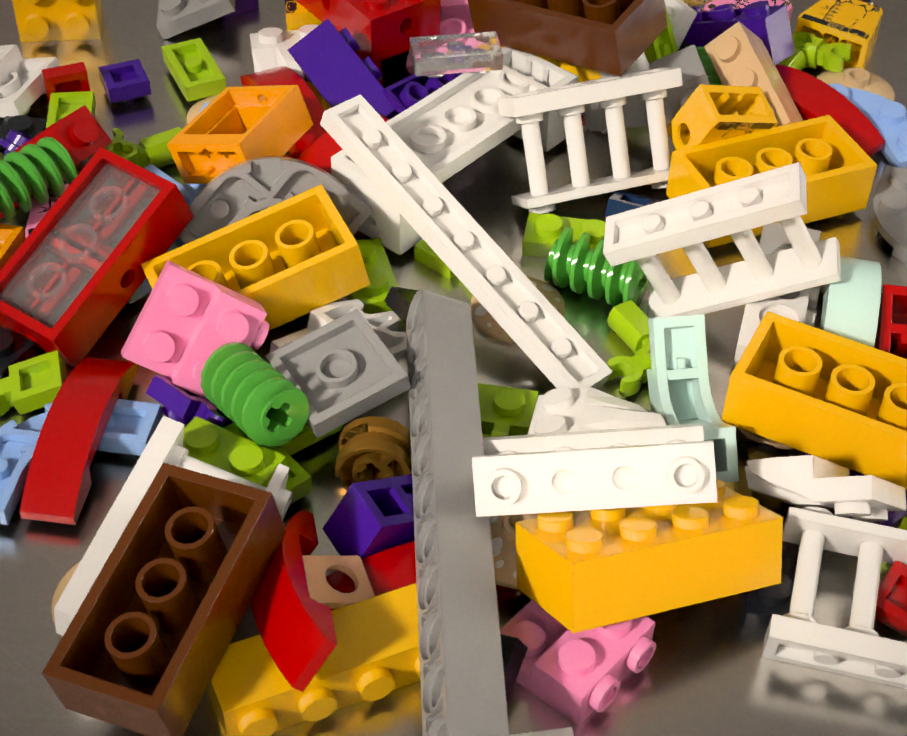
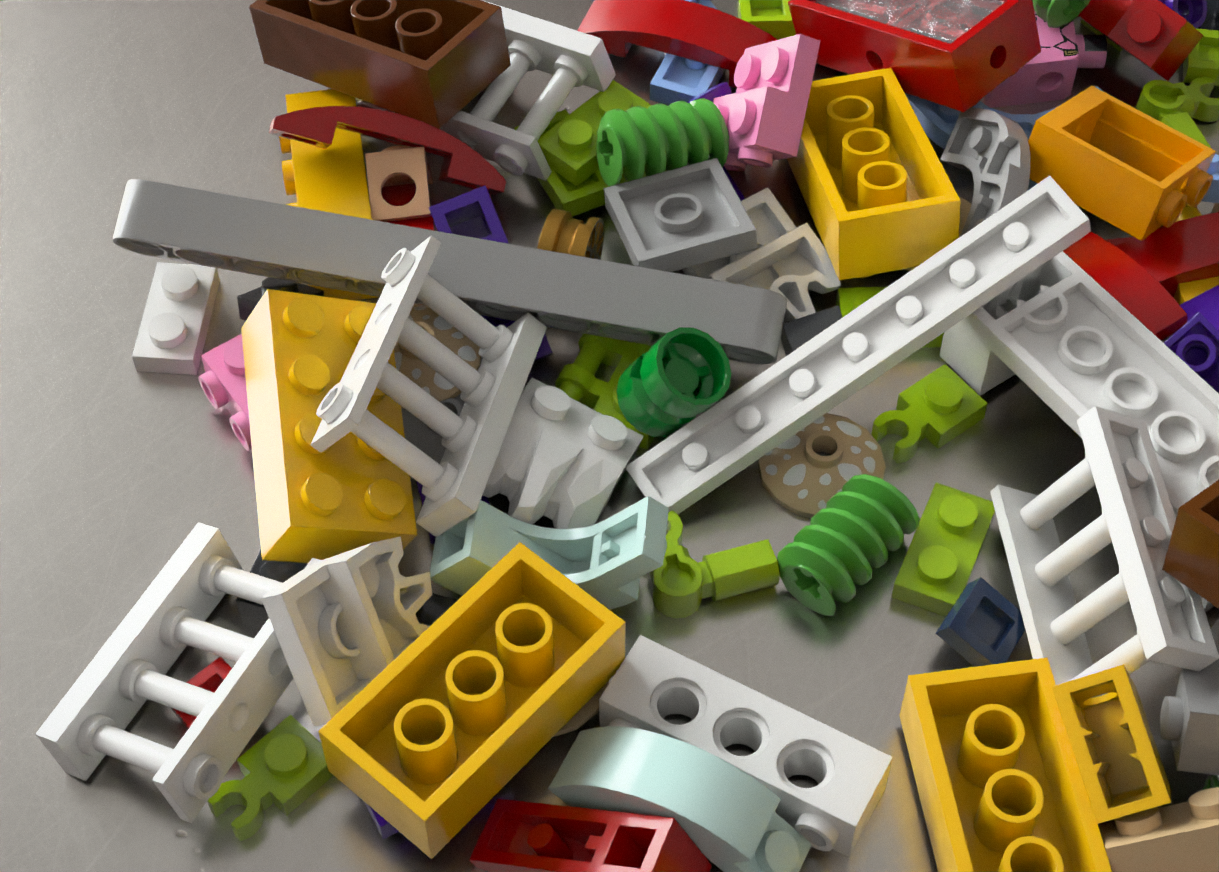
camera: 105 degrees right, 10 degrees up
white fence [603,162,841,318] -> none
none -> green wheel [616,327,732,437]

